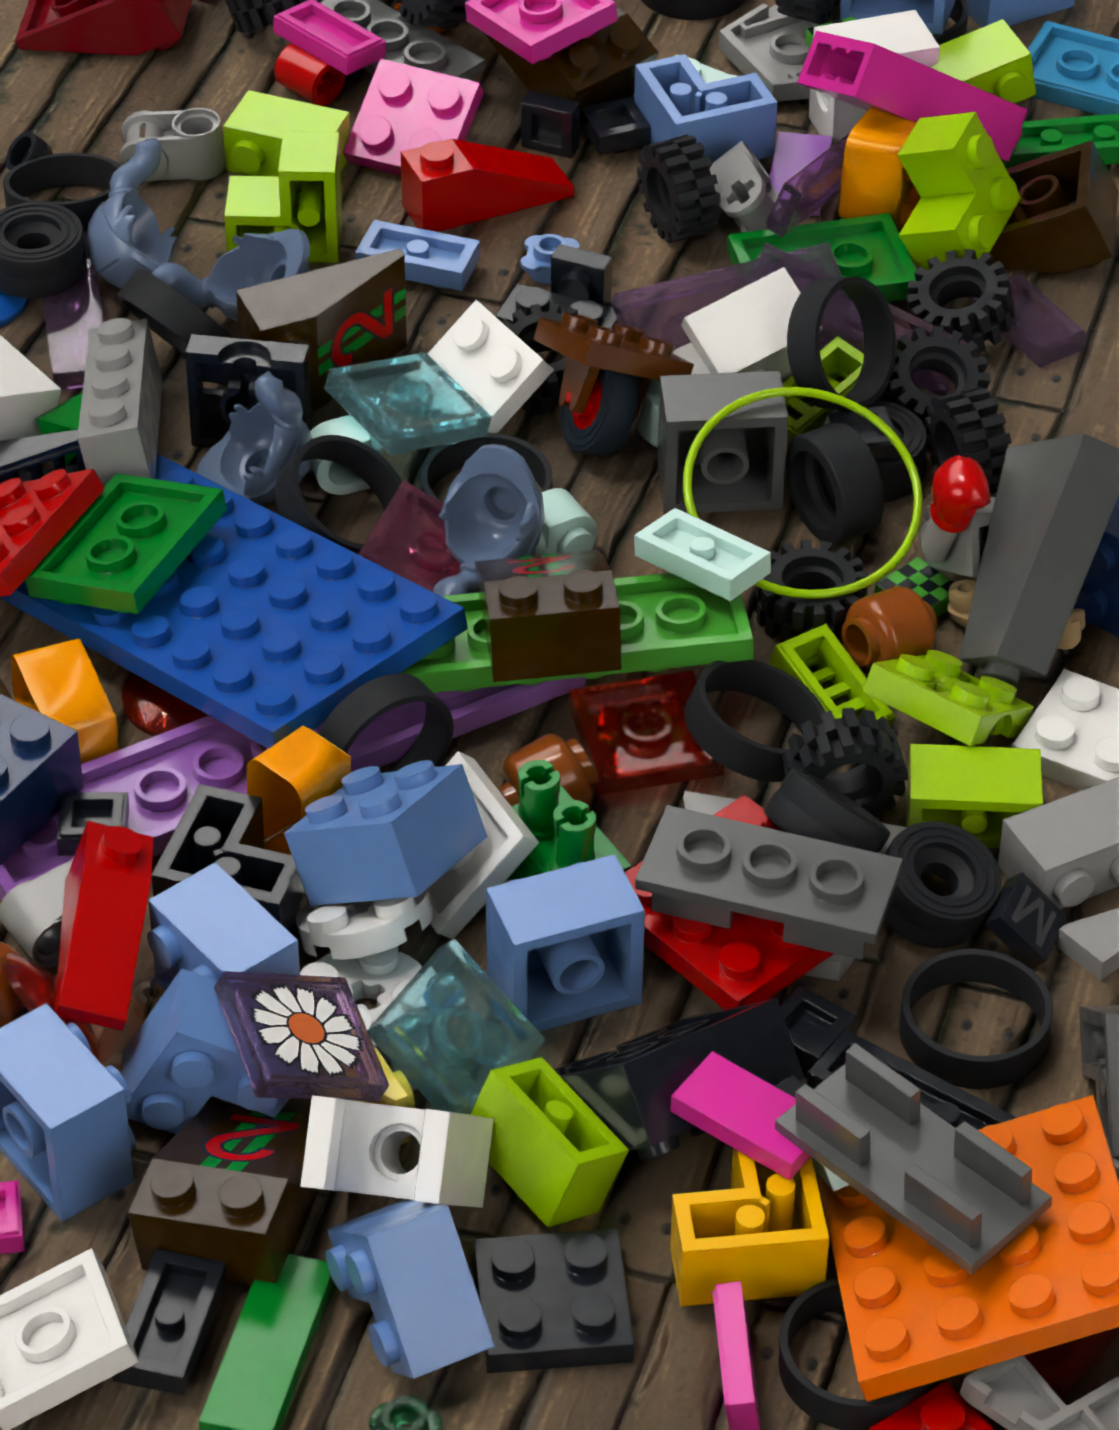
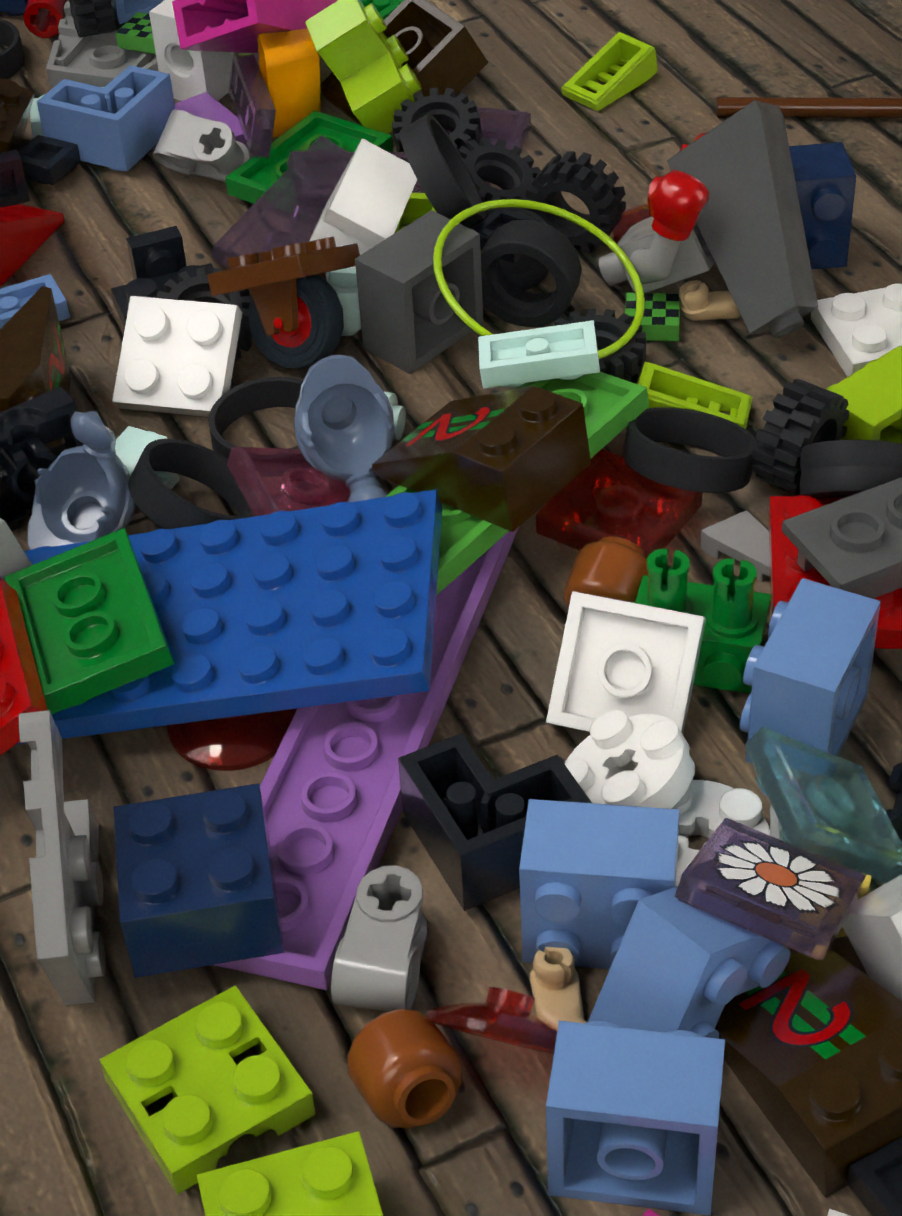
camera: 40 degrees left, 0 degrees up
light orange piece [11,638,119,764] -> none
red slope [55,821,154,1031] -> none
black tile [57,792,130,856] -> none
light orange piece [247,726,351,855] -> none
medium blue brick [284,760,488,906] -> none
black tyre [318,674,454,772] -> none
clear light blue plate [325,352,492,455] -> none
medium blue plate [521,234,580,285] -> none
black tyre [637,134,721,243] -> none
dark orange head [841,586,937,672] -> none
lime brick [862,650,1034,746] -> none

